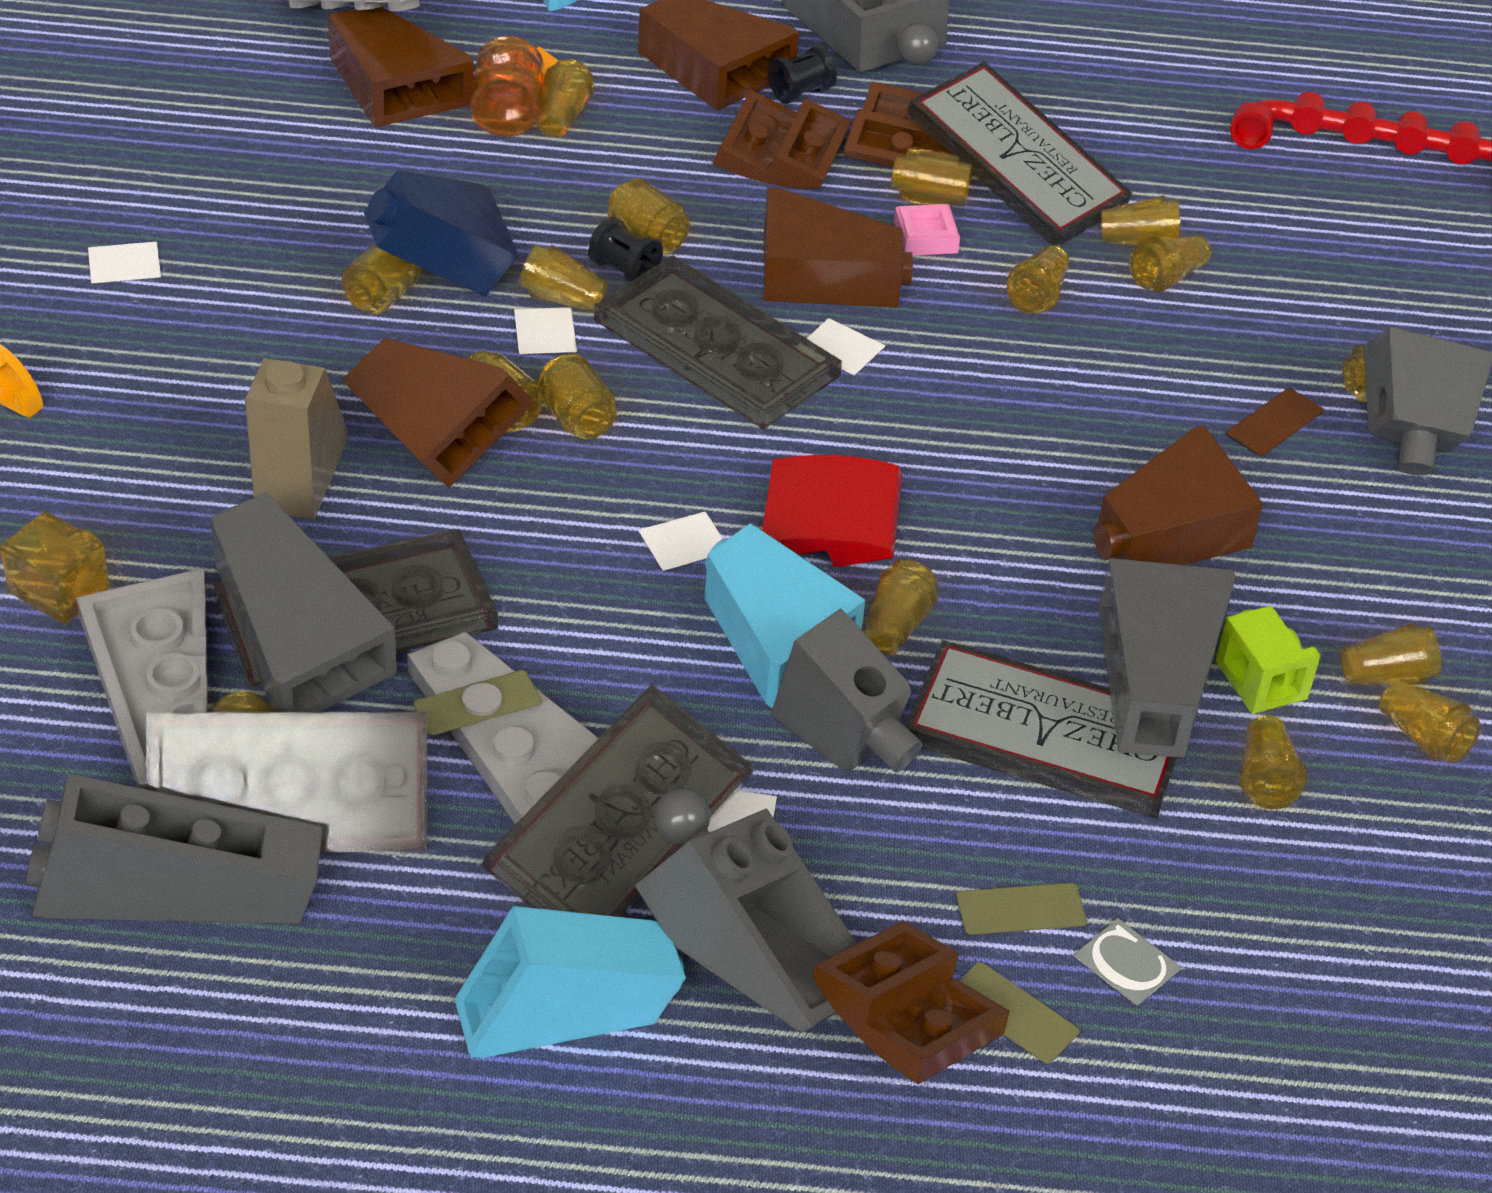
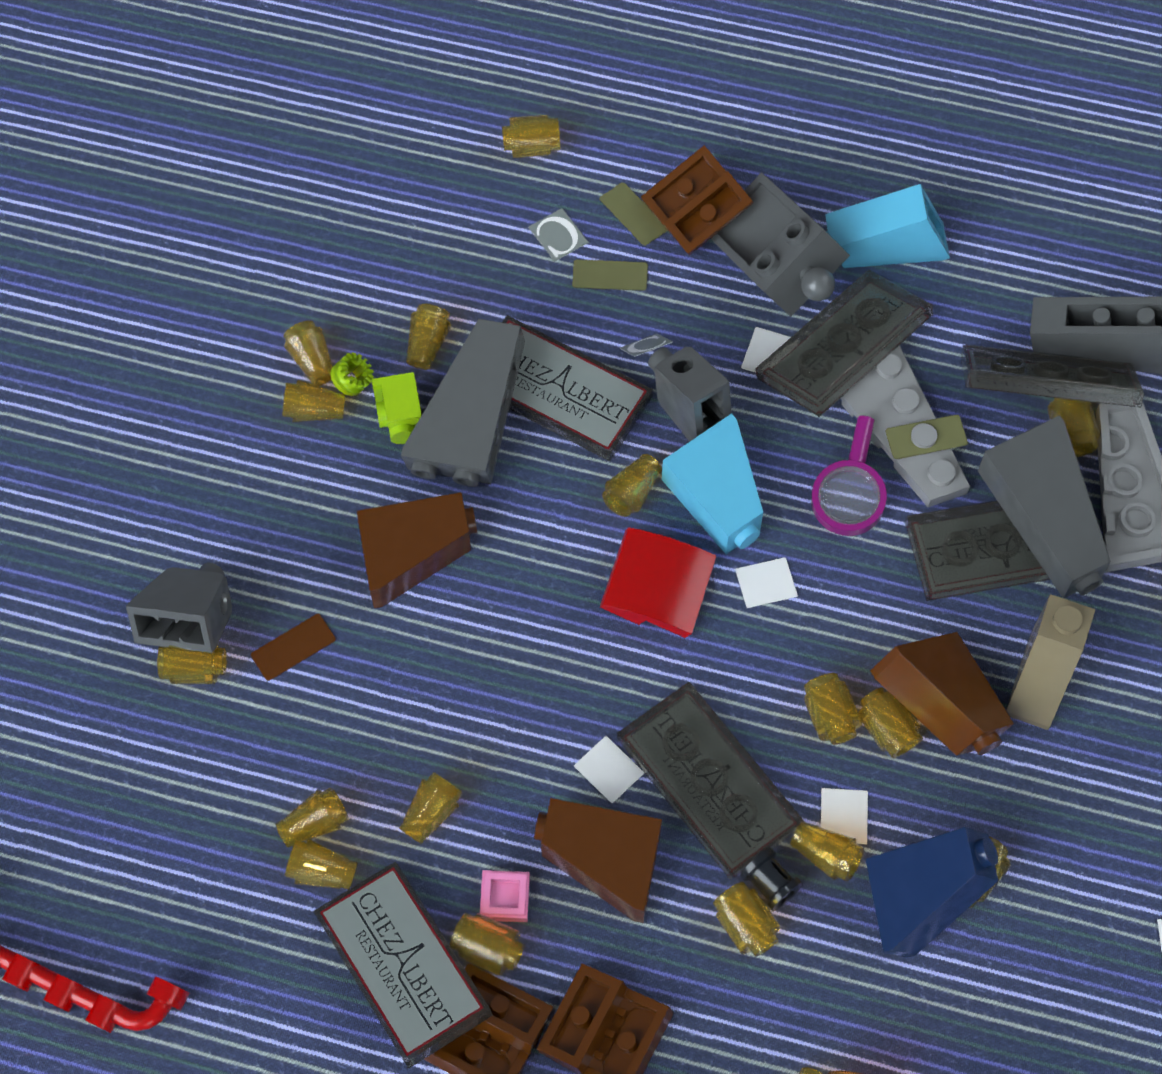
camera: 165 degrees left, 20 degrees up
none -> lime bush [330,352,374,396]
none -> clear yellow brick [502,114,561,158]
none -> light grey sticker [620,334,673,357]
none -> piece [811,415,887,536]

